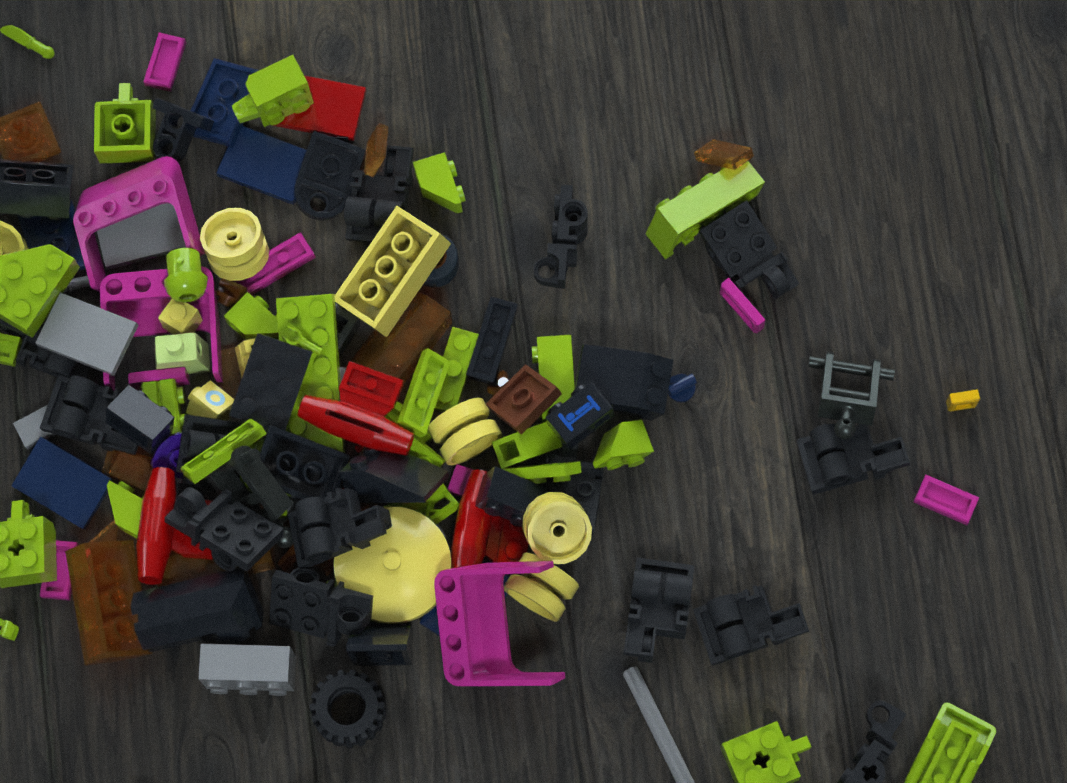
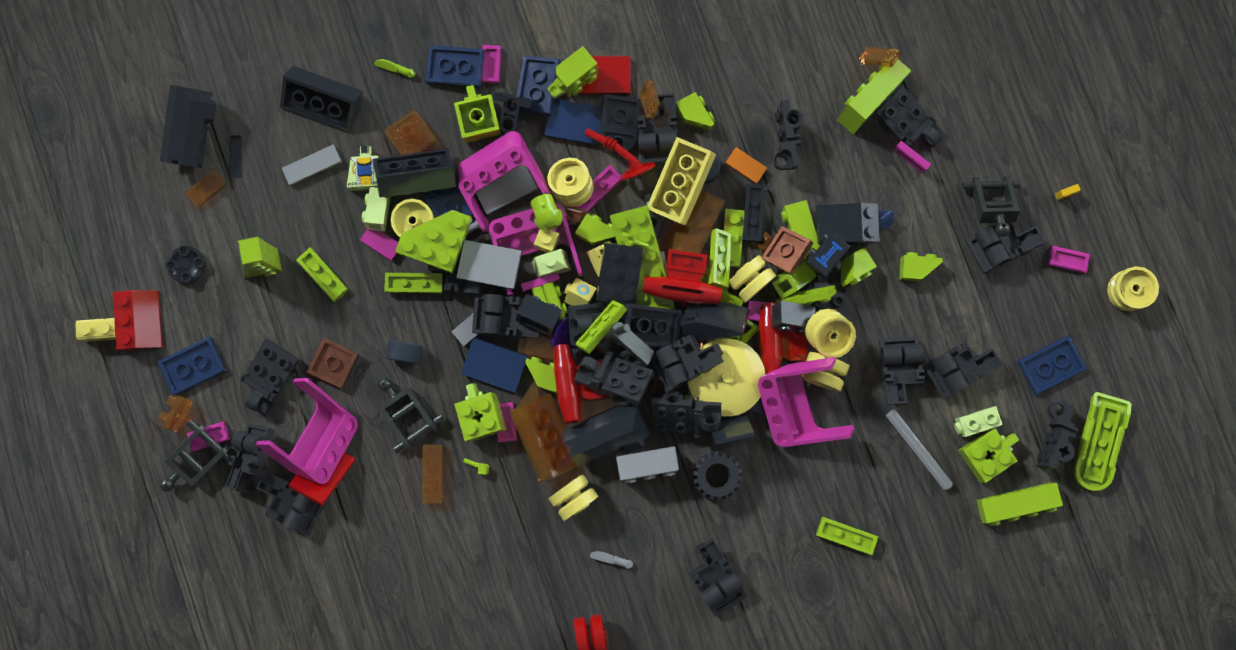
camera: 15 degrees left, 10 degrees up
none -> dark blue tile [425,45,486,88]
none -> light yellow wheel [548,474,598,521]
none -> red dish [585,128,656,181]
none -> orange tile [725,147,767,184]
none -> lime slope [899,252,943,282]
none -> yellowish green brick [954,406,1003,437]
none -> dark blue tile [1017,335,1087,395]
none -> light yellow wheel [1107,266,1159,312]

